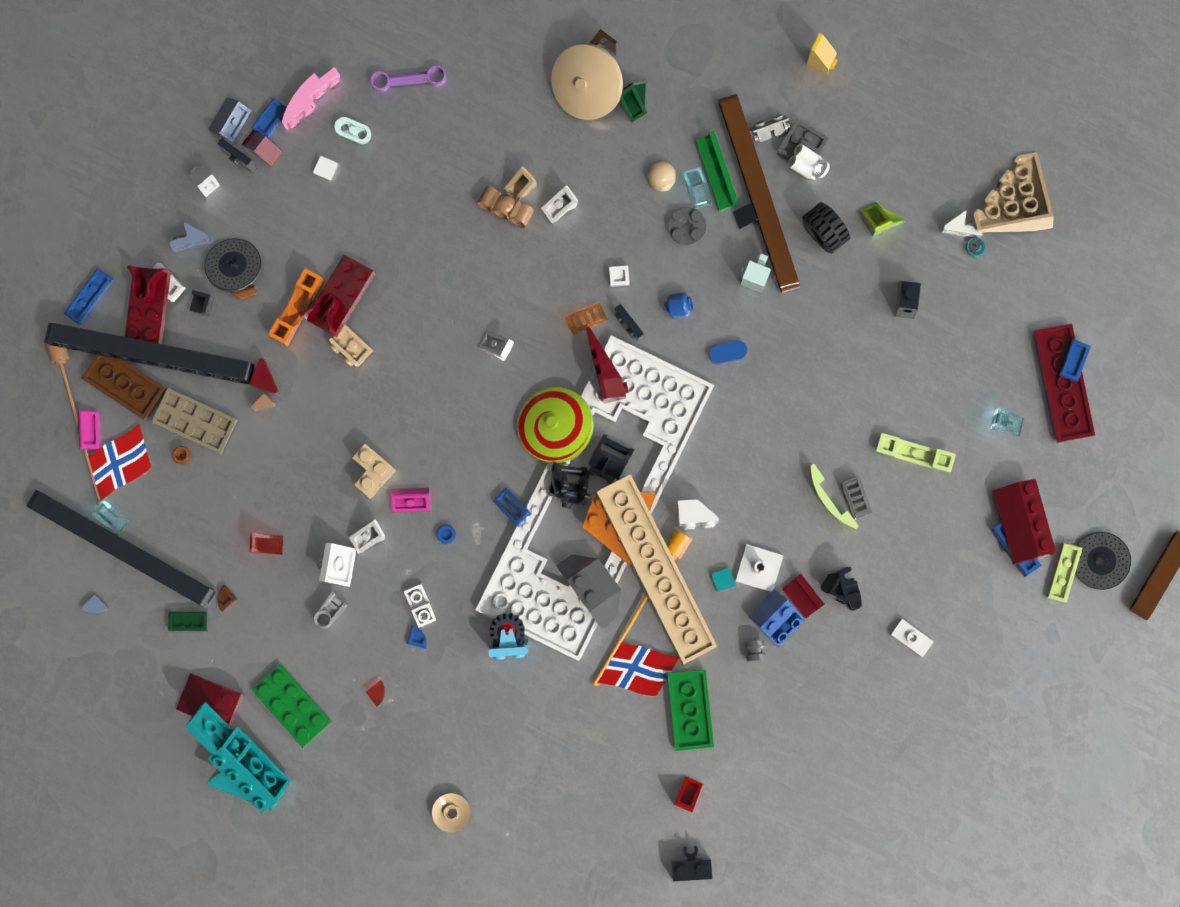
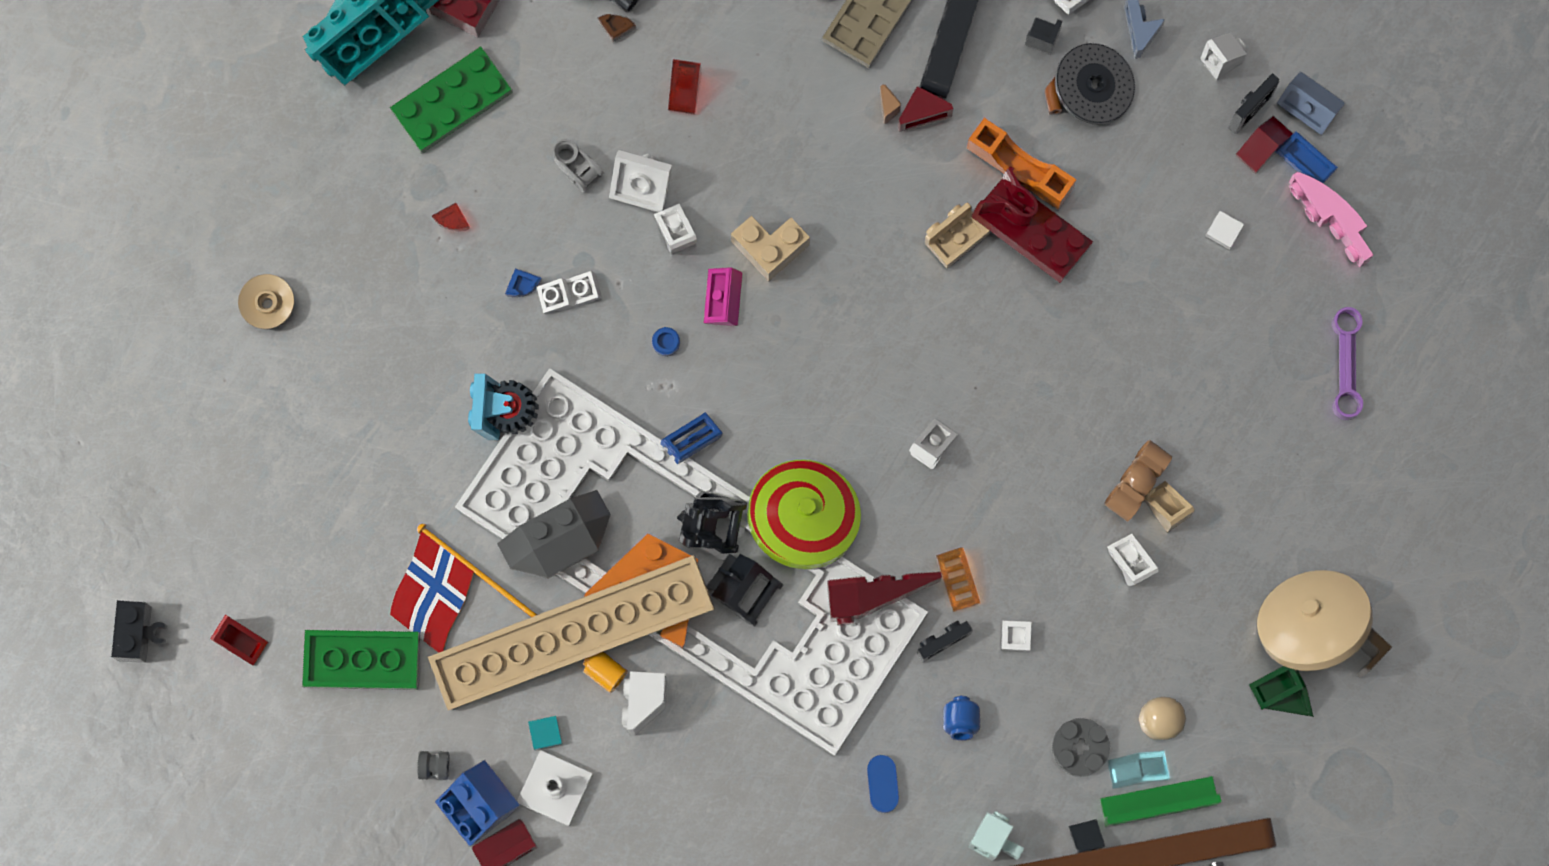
camera: 95 degrees right, 5 degrees down
light aqua plate [334,117,371,145] -> none

